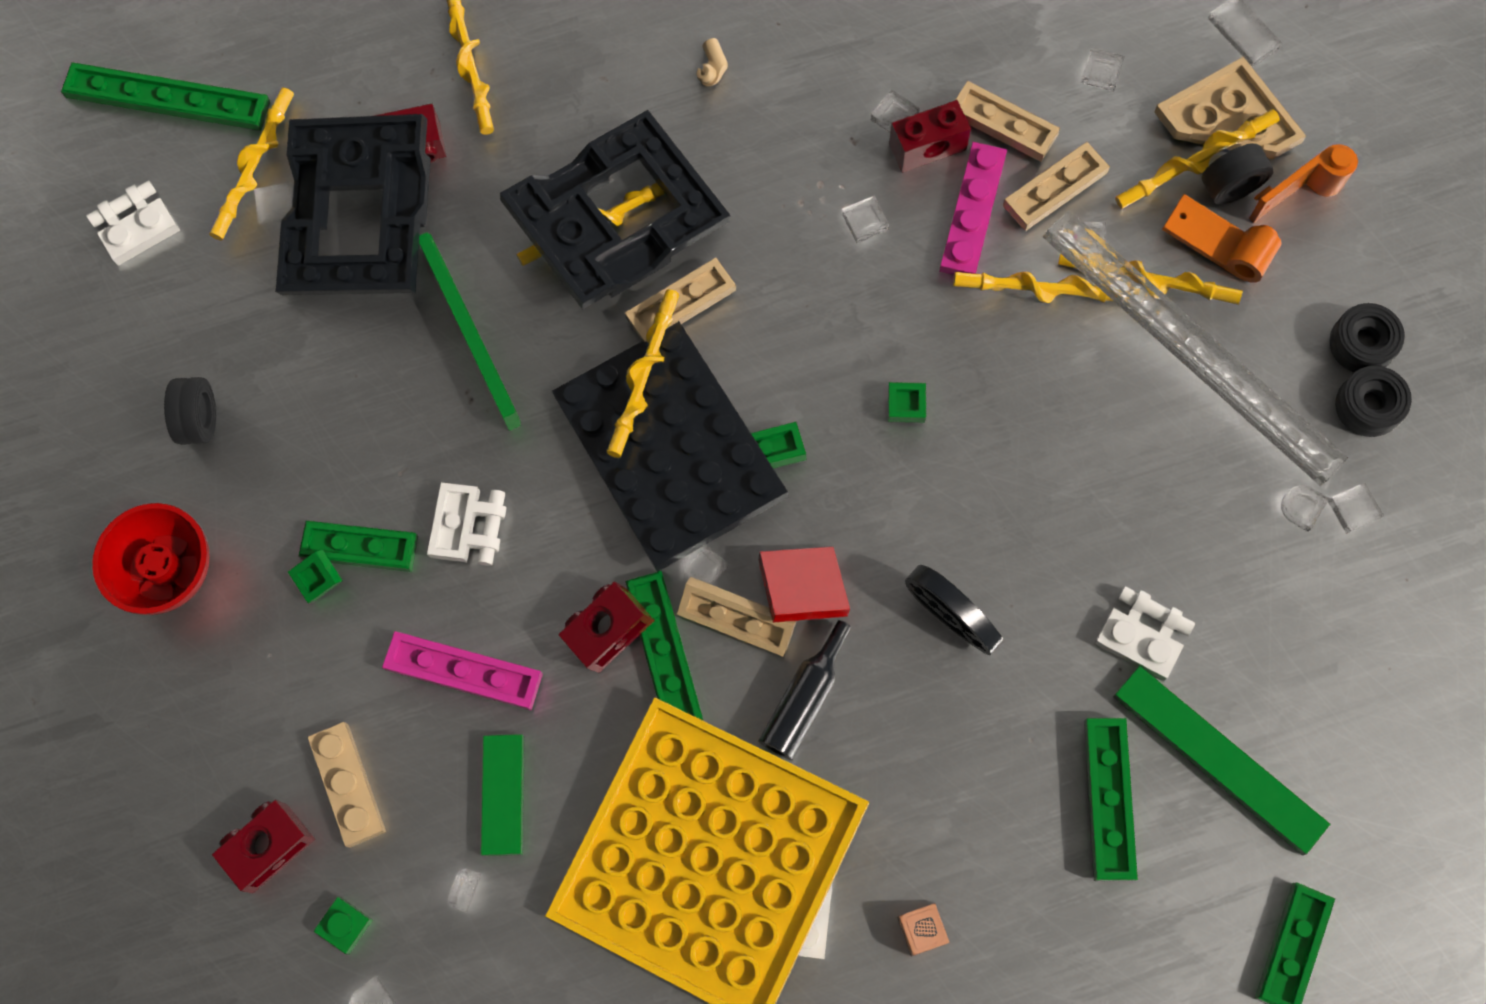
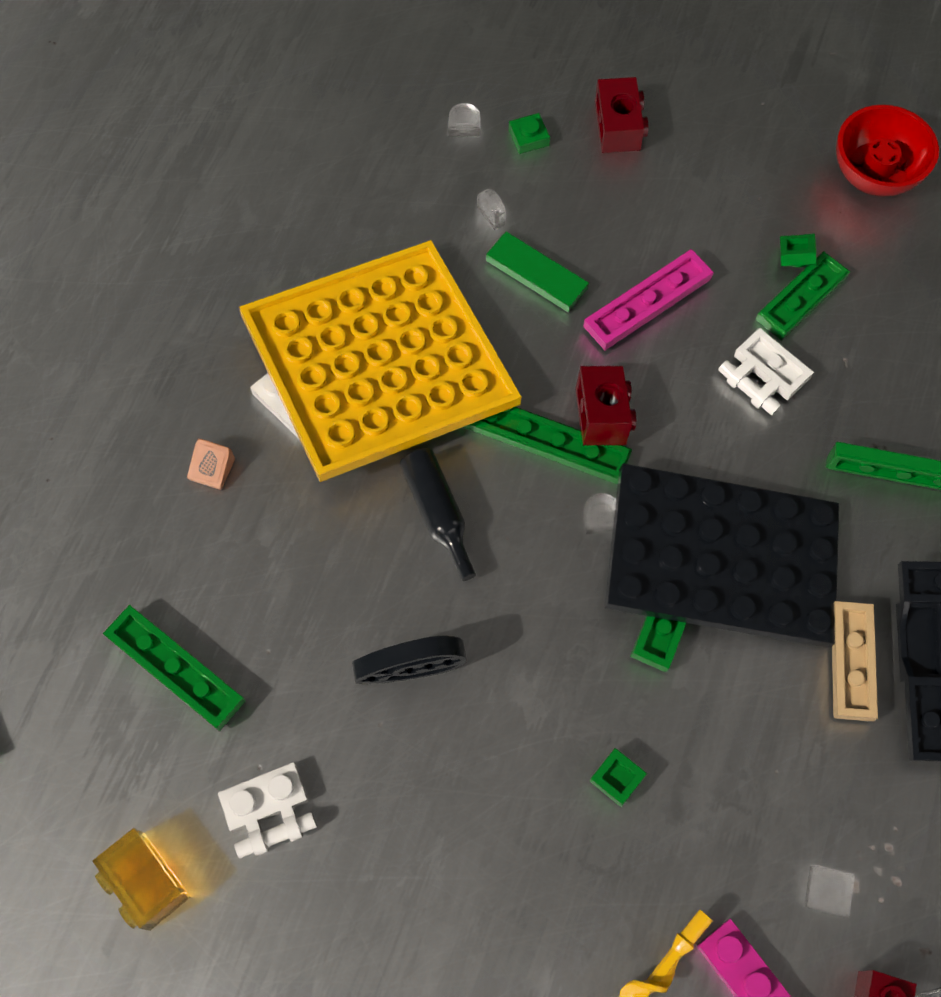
camera: 125 degrees right, 5 degrees down
tan plate [308,722,386,848] -> none
yellow piece [607,289,679,458] -> none
tan plate [677,577,797,657] -> none
tile [758,547,850,623] -> none
green tile [1113,666,1331,856] -> none
none -> clear yellow brick [92,828,191,931]

